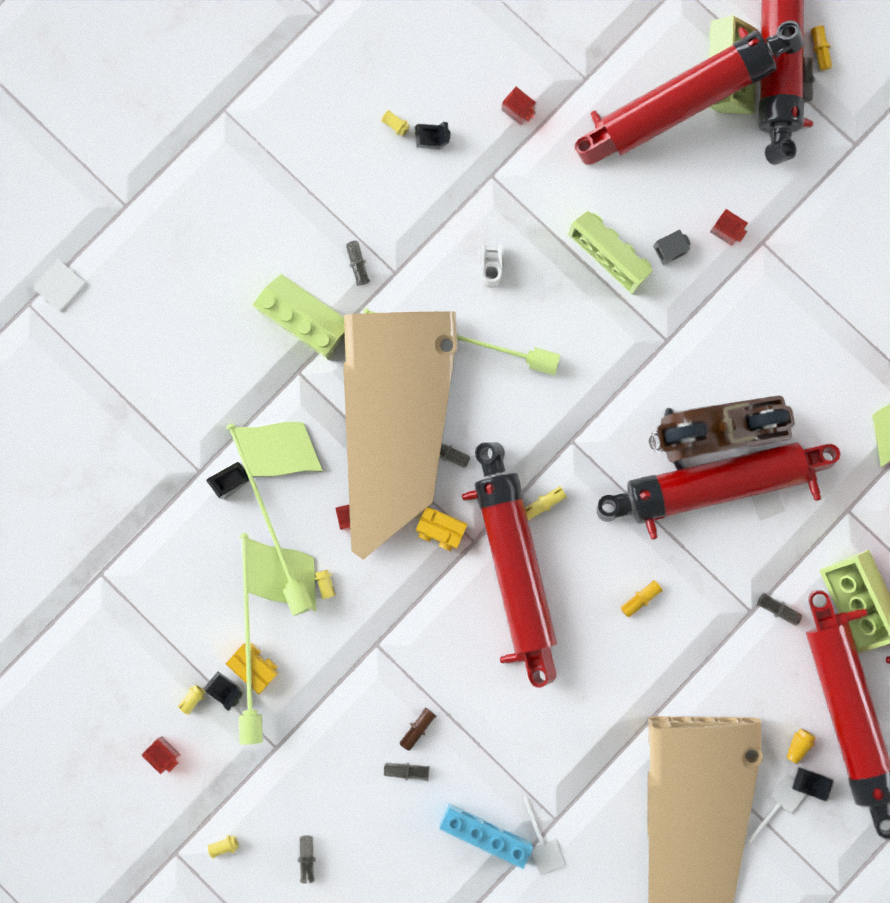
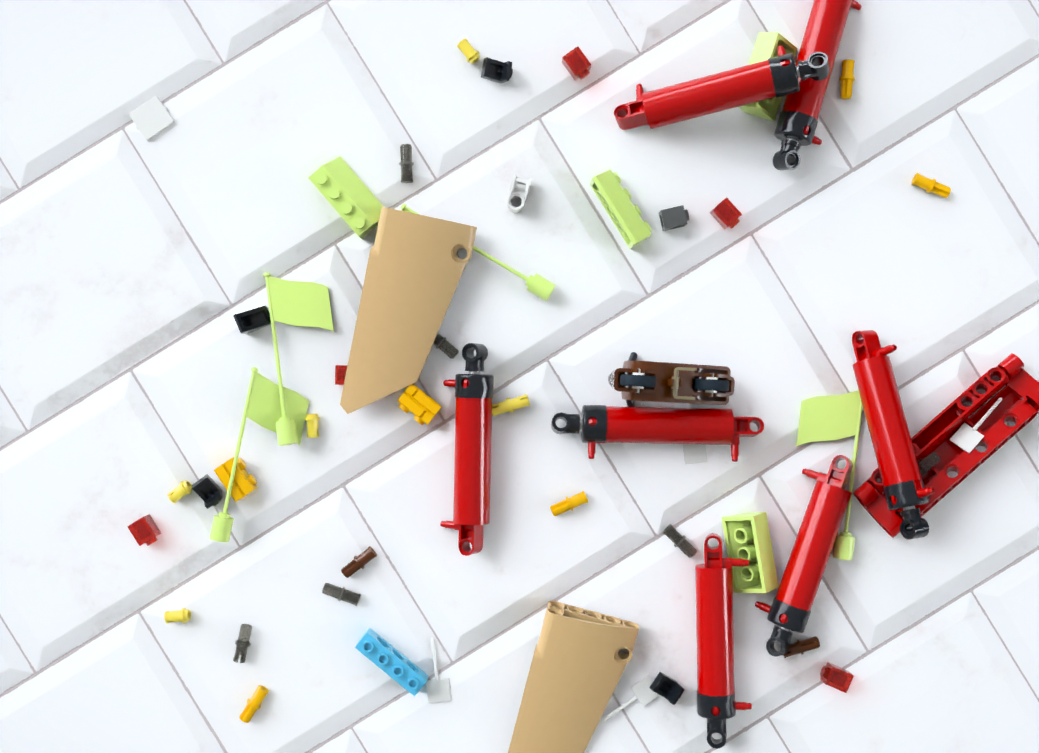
camera: 15 degrees right, 5 degrees up
yellow cone [786,728,816,764] -> none
clear smoke axle [803,57,815,103] -> none

